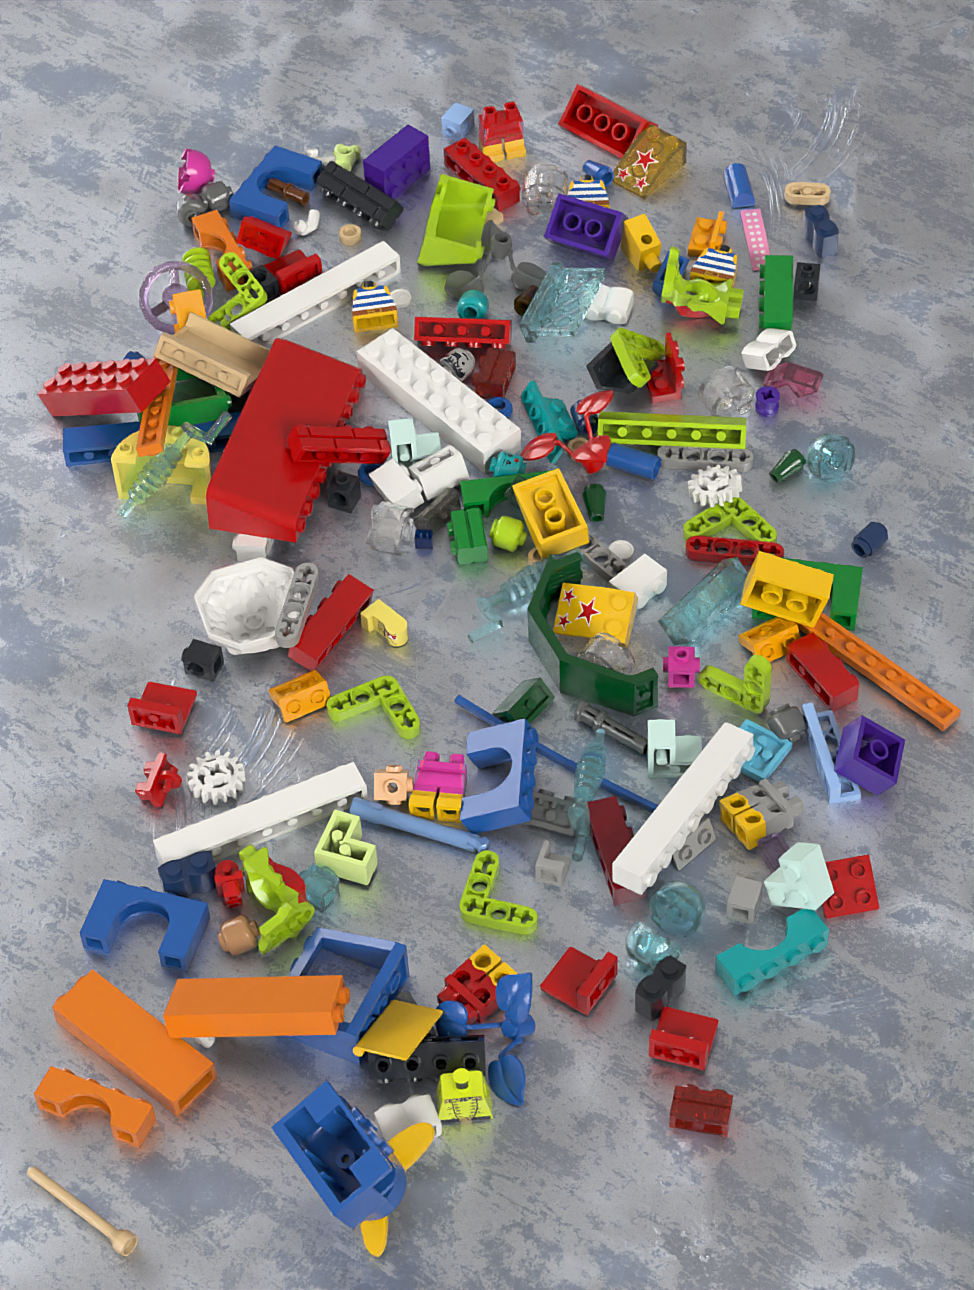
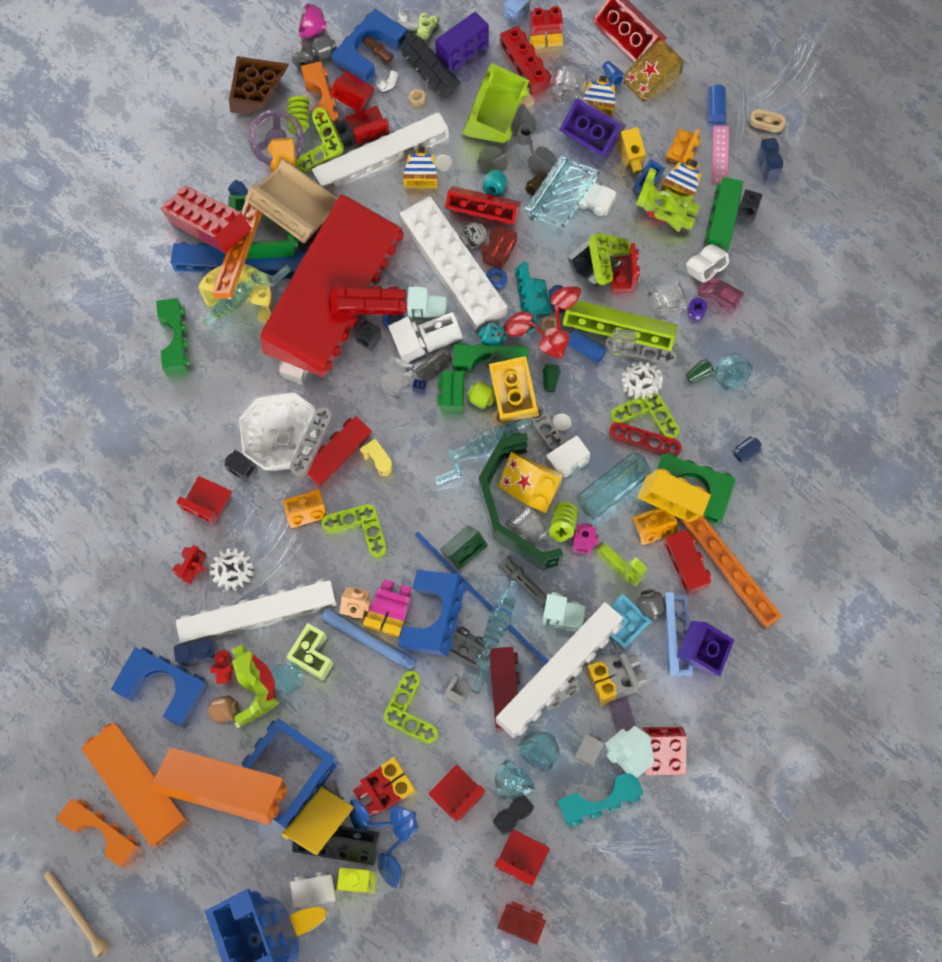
camera: 10 degrees right, 20 degrees up
none -> green arch [156,298,190,375]
none -> reddish brown wedge [229,56,289,115]
none -> lime piece [549,502,578,542]
none -> clear panel [611,330,636,355]

